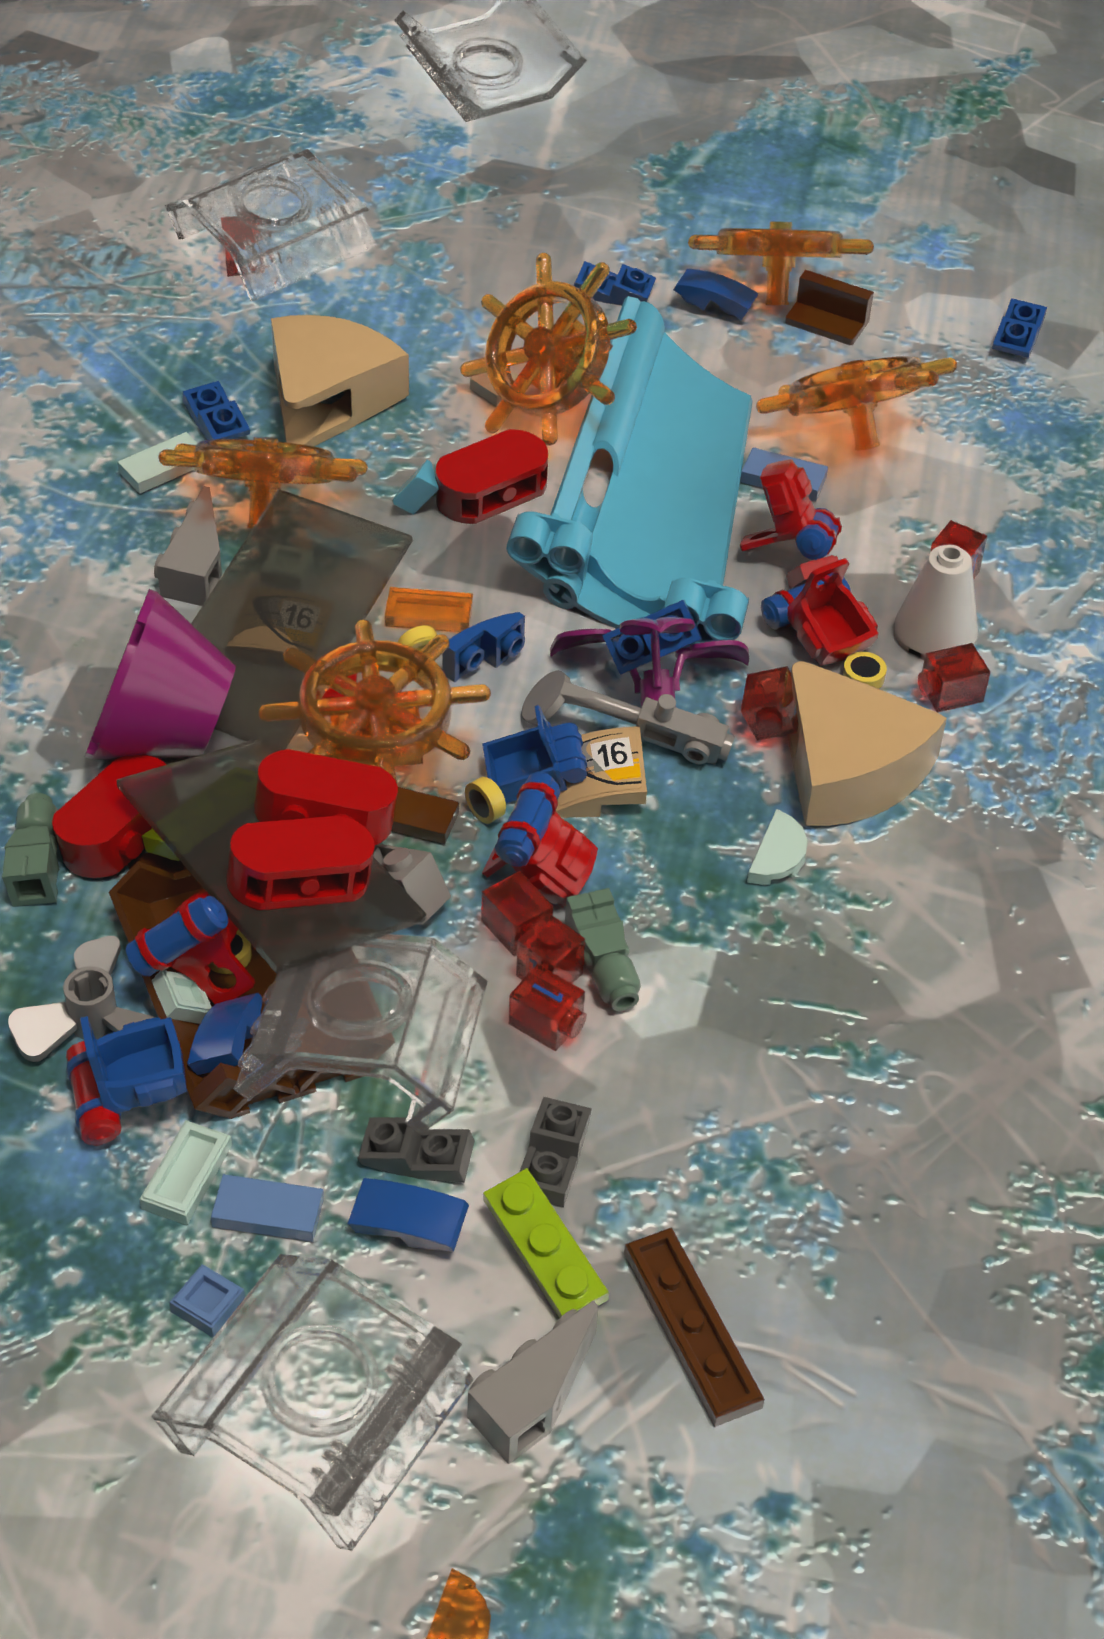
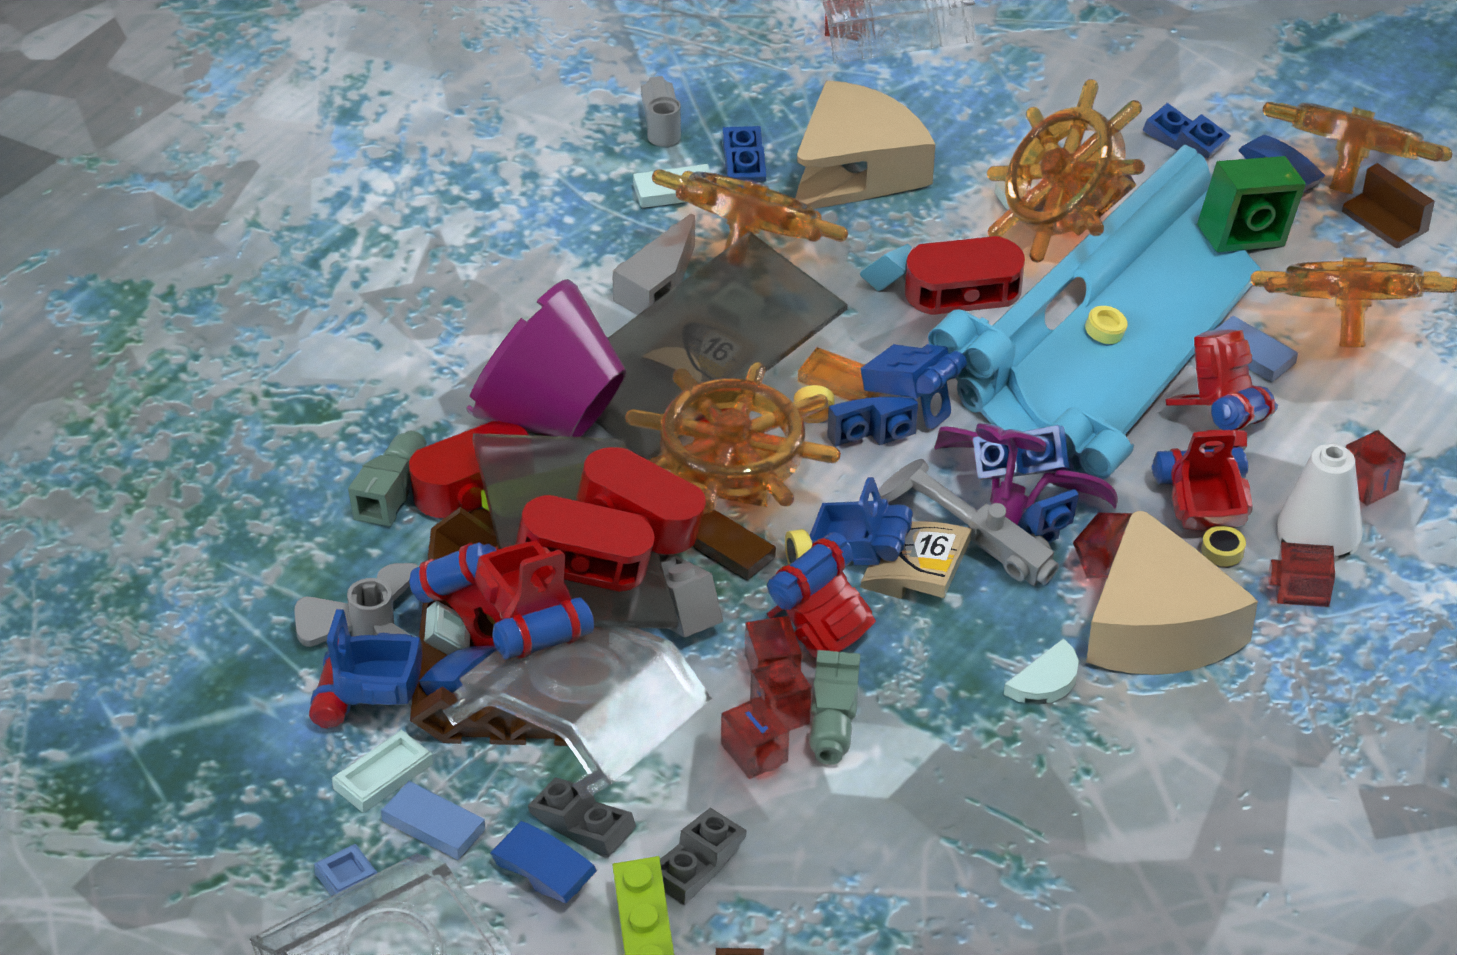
camera: 25 degrees right, 5 degrees down
none -> red piece [475,540,594,660]
none -> light grey piece [641,76,681,146]
none -> blue piece [860,344,967,429]
none -> blue slope [1017,489,1079,544]
none -> light yellow tile [1085,306,1128,344]
none -> green brick [1197,156,1306,252]

